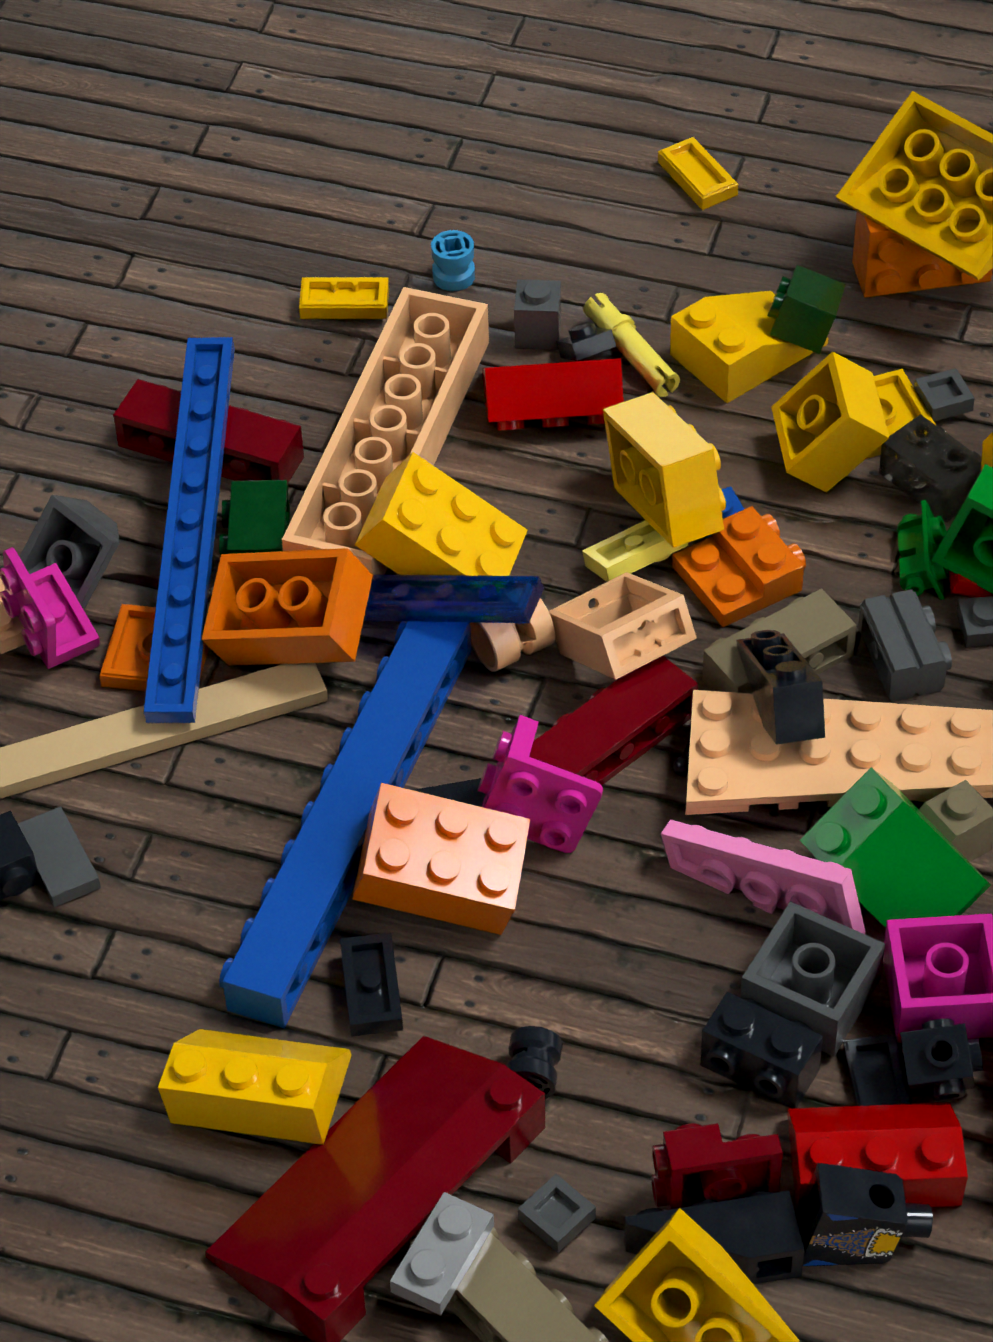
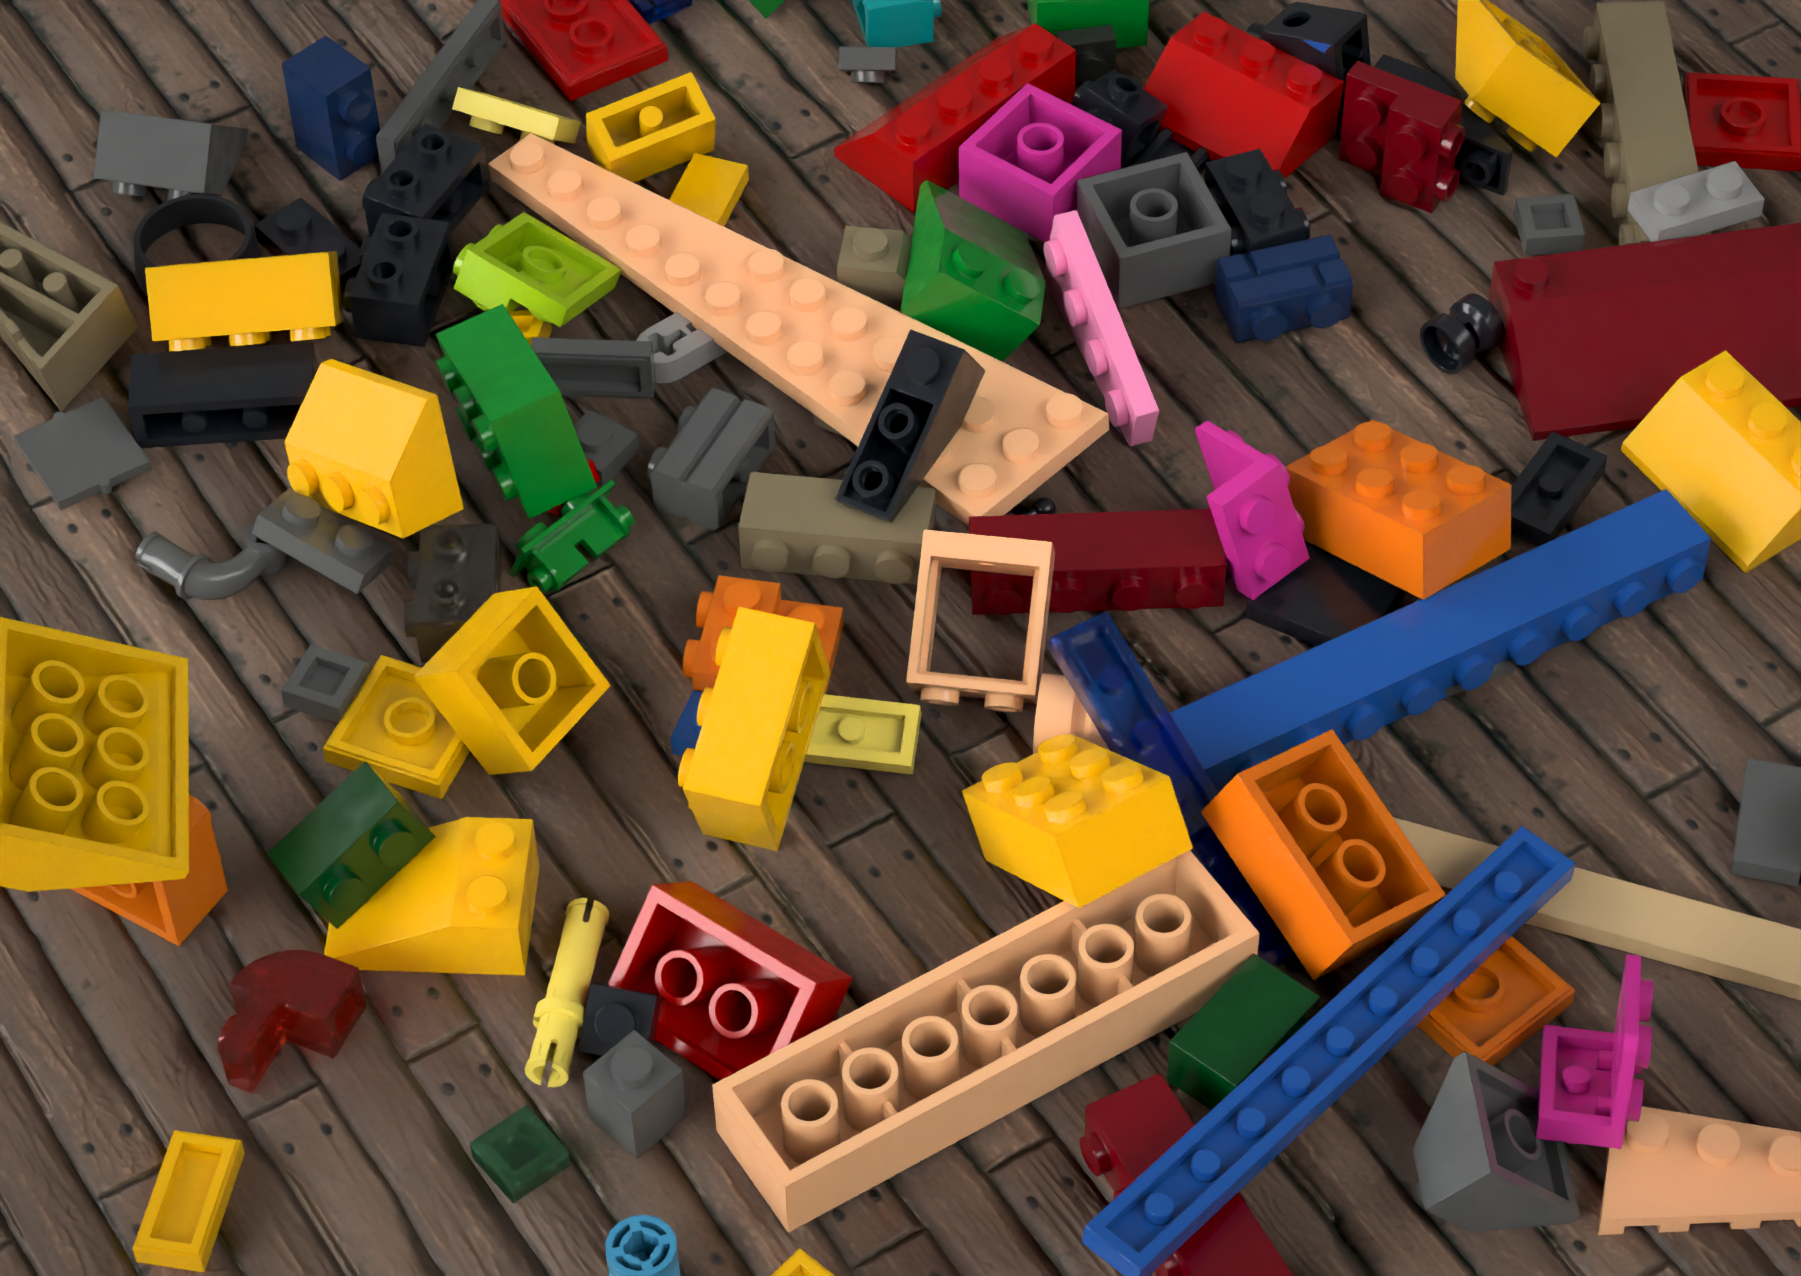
camera: 140 degrees left, 0 degrees up
none -> clear red brick [218,950,367,1093]
none -> clear green plate [470,1105,570,1204]
none -> dark blue brick [1214,234,1353,343]

